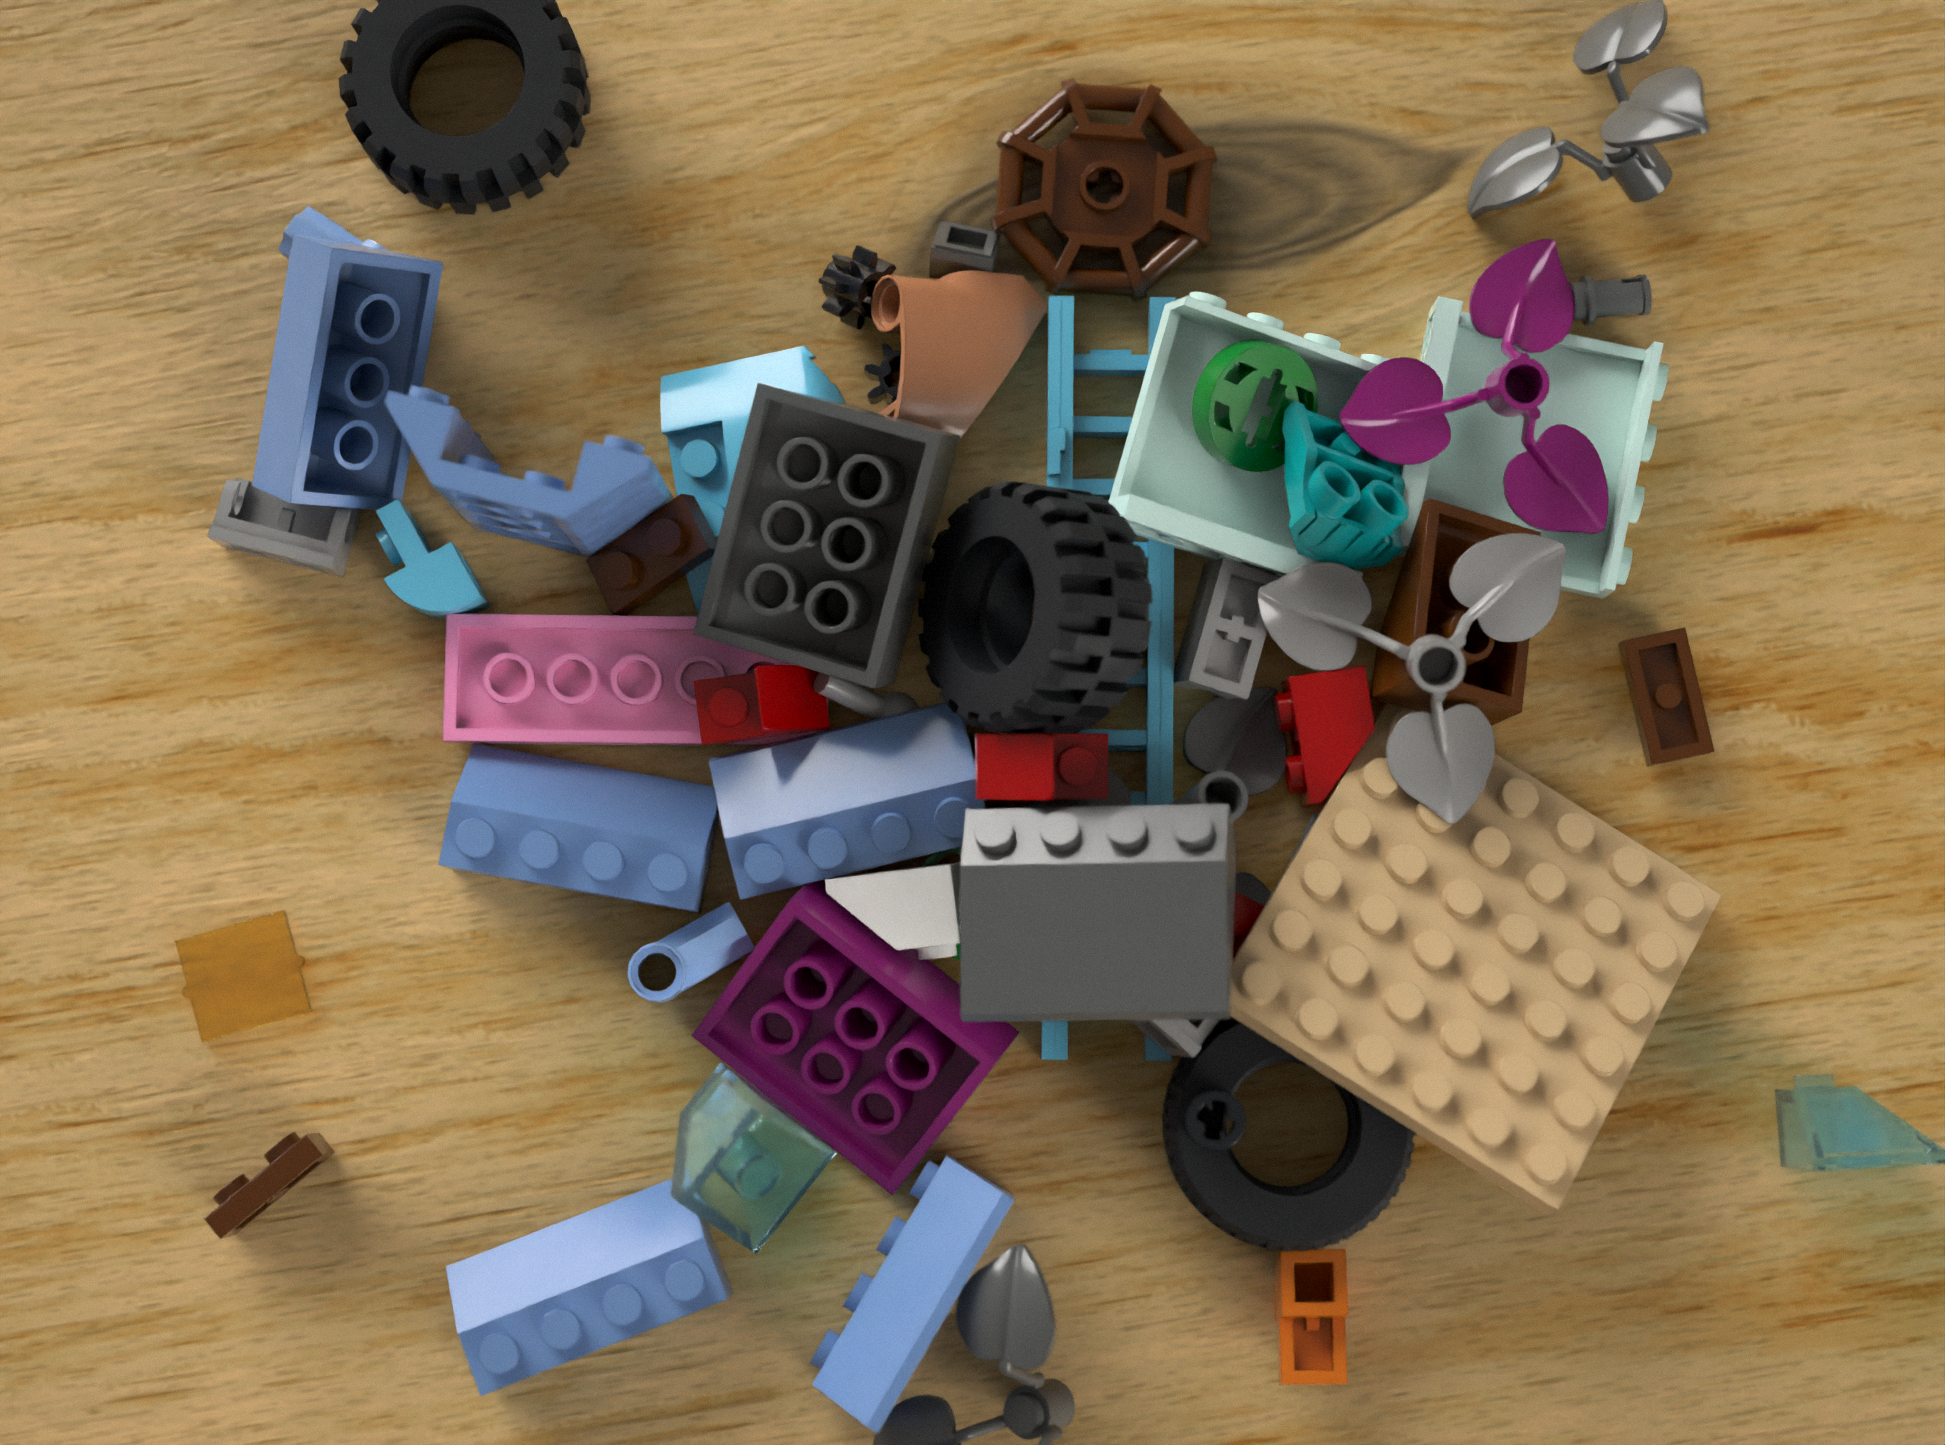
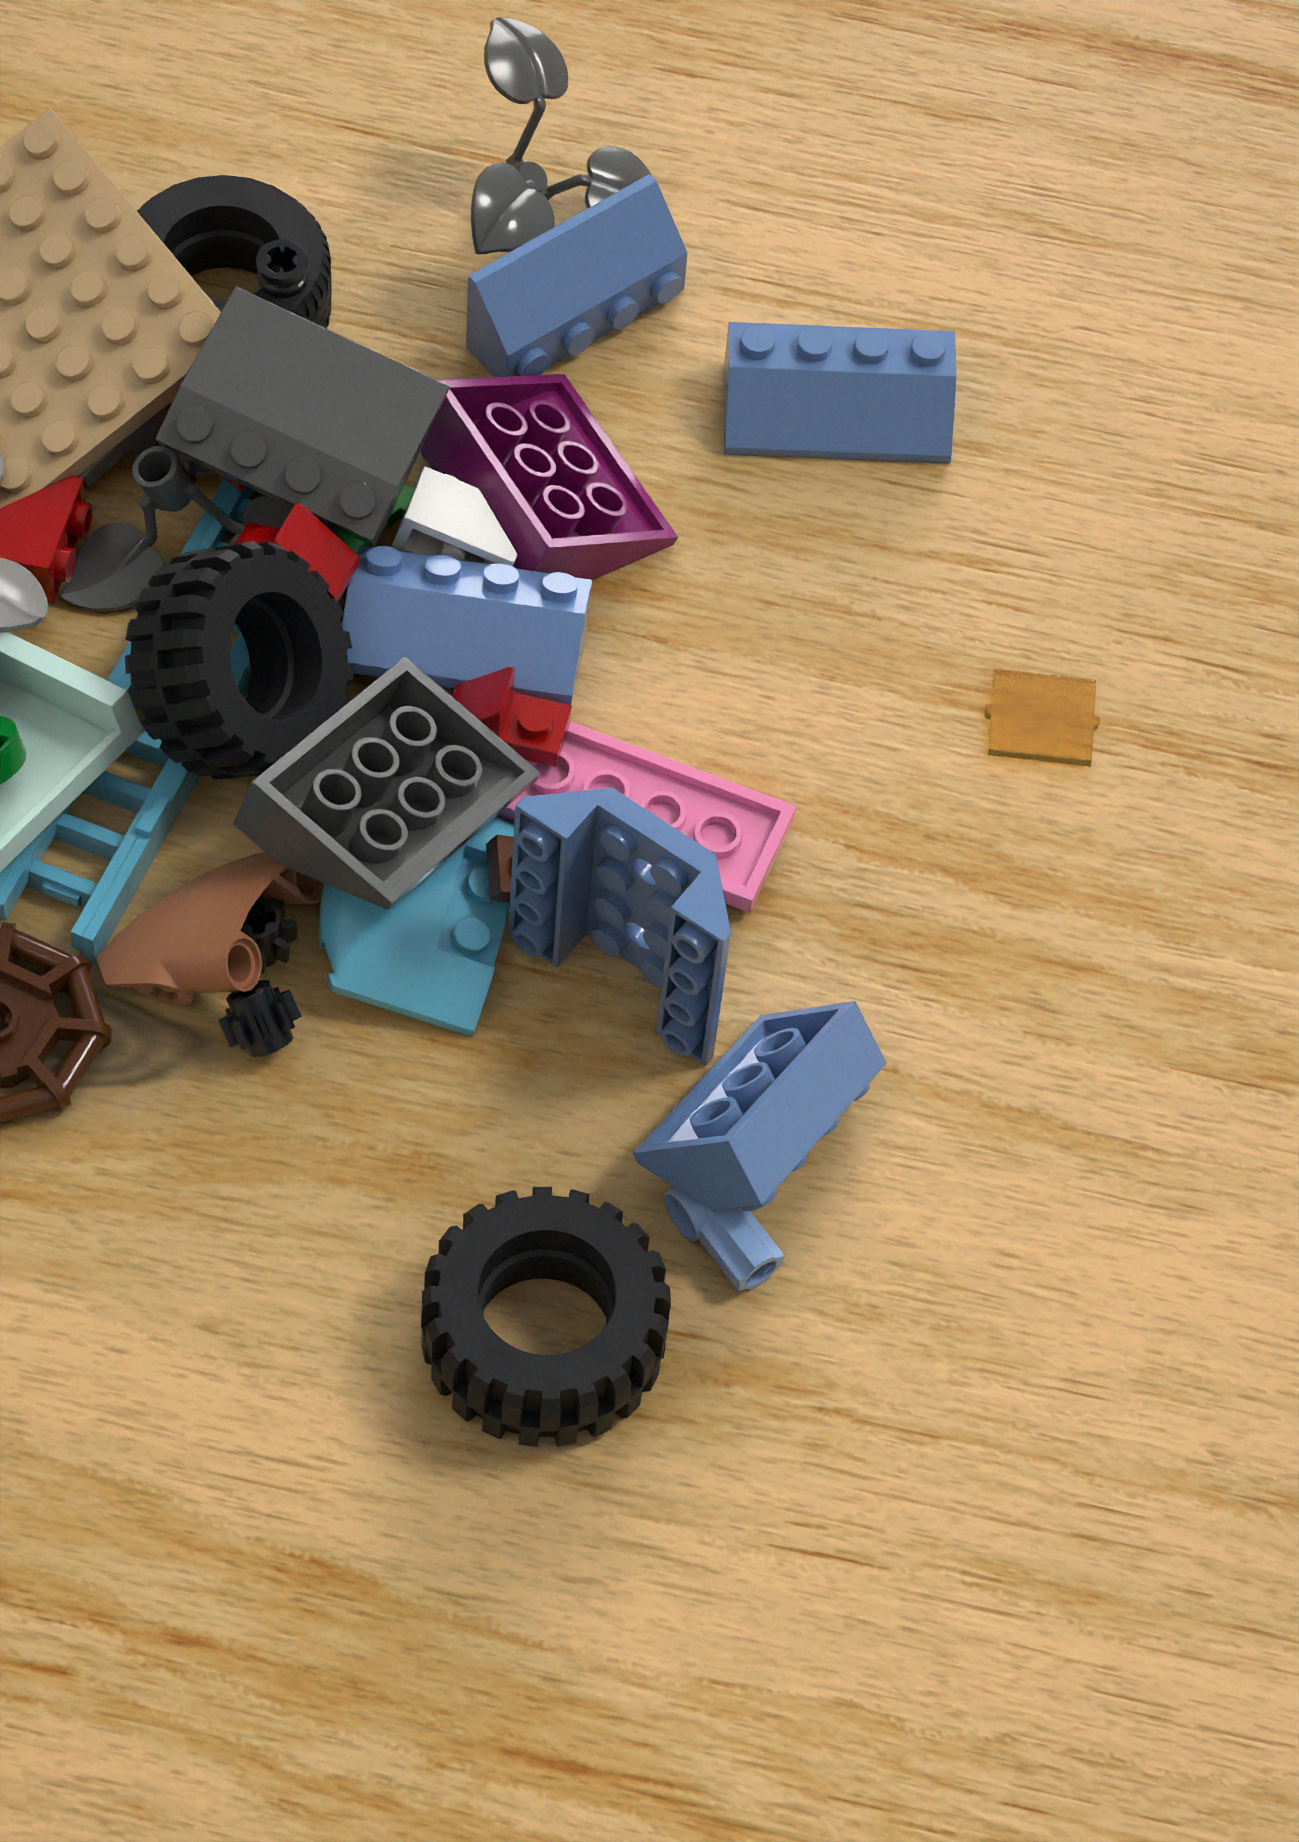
camera: 165 degrees left, 25 degrees down
reddish brown plate [204,1132,335,1239] -> none
light grey hinge [207,478,362,578] -> none
medium azure brick [376,499,491,620] -> none
medium blue slope [439,744,719,914] -> none
light blue piece [627,901,755,1003] -> none
clear light blue slope [671,1062,837,1254] -> none
dark grey slope [929,221,1001,279] -> none
light grey hinge [1173,558,1281,700] -> none
orange brick [1275,1249,1348,1385] -> none

